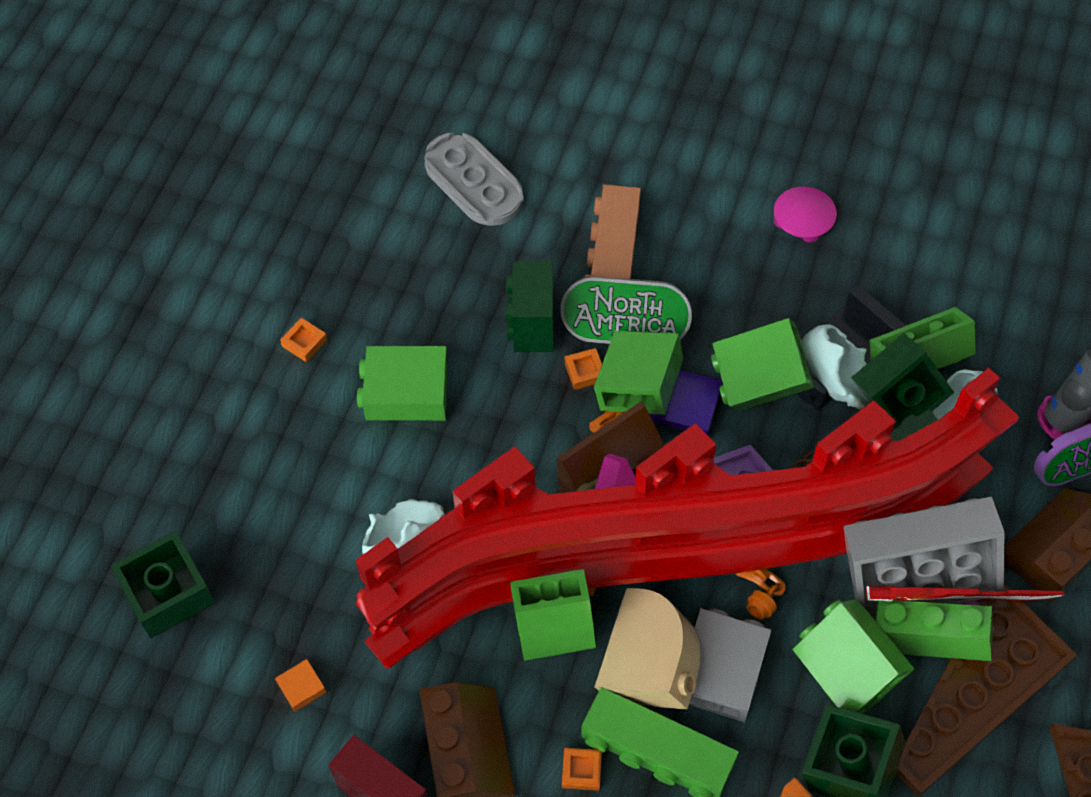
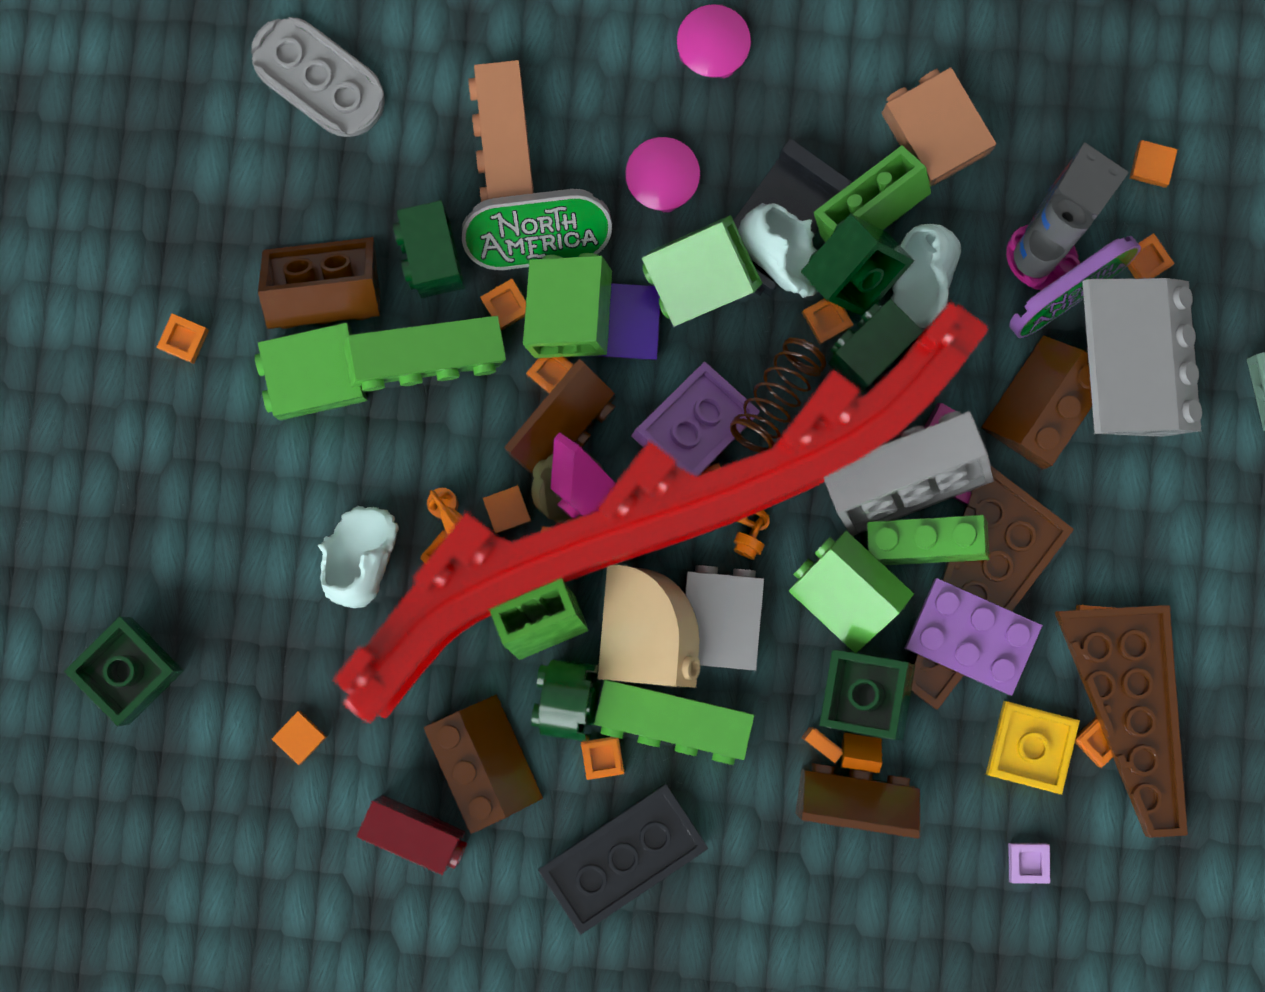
camera: 15 degrees left, 25 degrees up
red sword [866,585,1065,602] -> none
none -> reddish brown slope [258,237,380,329]
none -> bright green brick [344,316,506,392]
none -> dark green brick [531,659,600,742]
none -> dark pink dish [626,137,700,212]
none -> nougat brick [882,68,996,187]
none -> medium lavender plate [904,578,1042,696]

